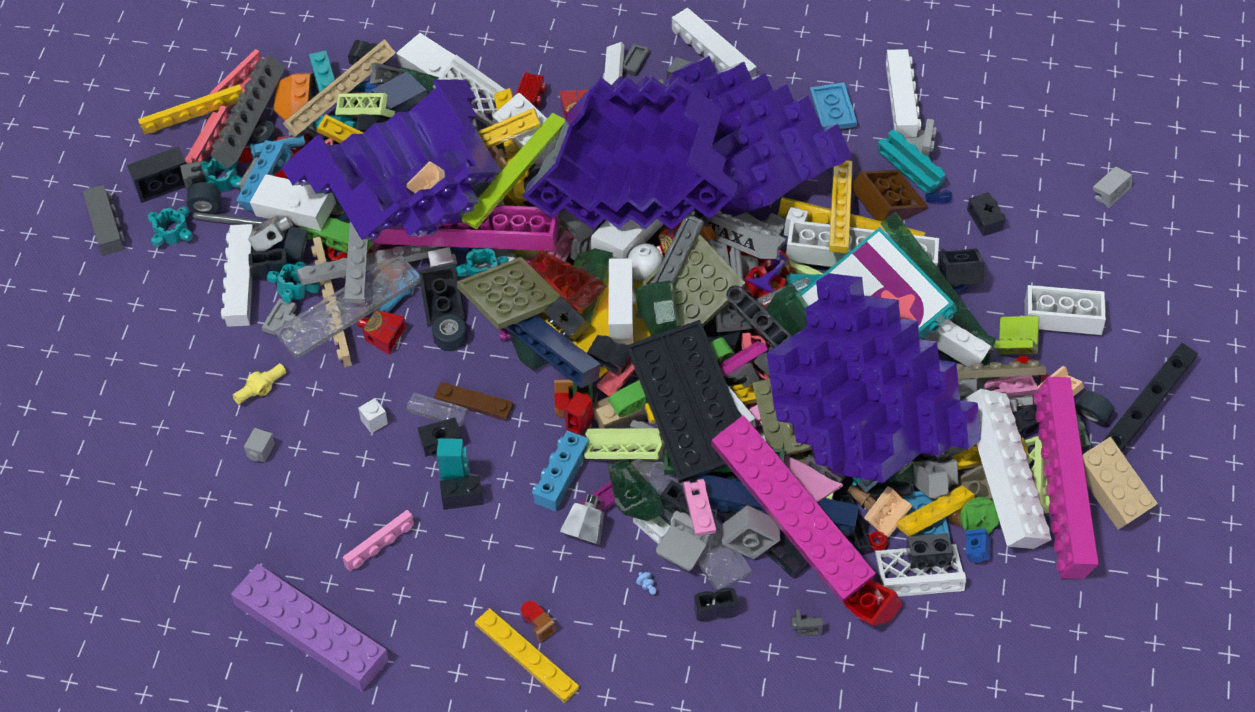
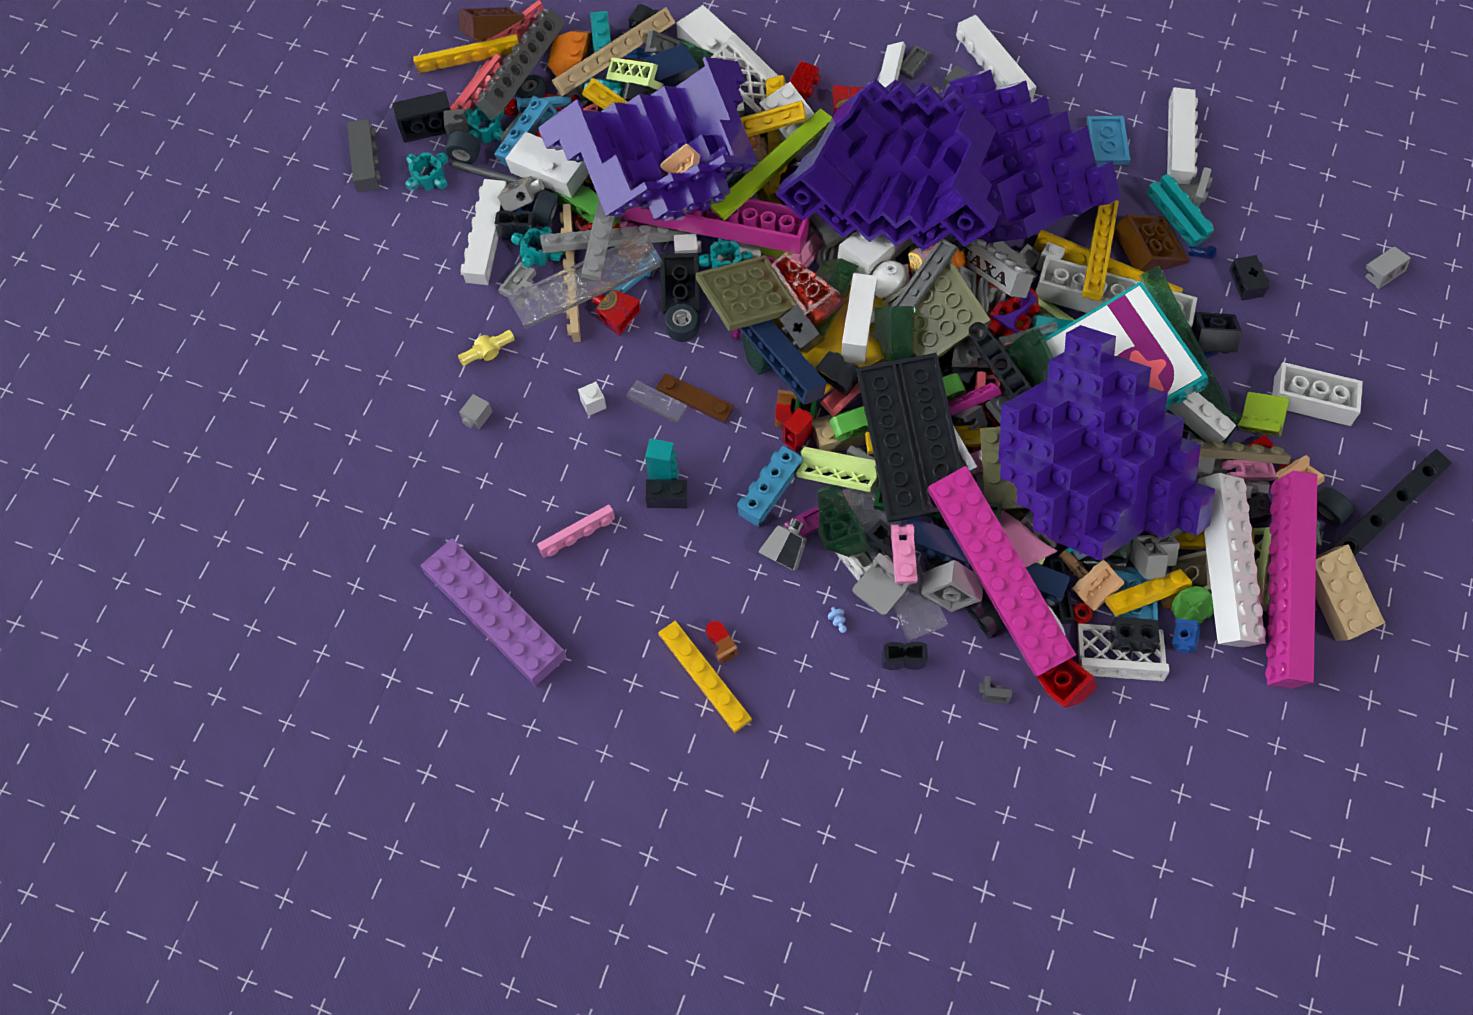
camera: 10 degrees right, 10 degrees up
black brick [418,417,462,457] -> none
none -> reddish brown slope [458,7,525,42]

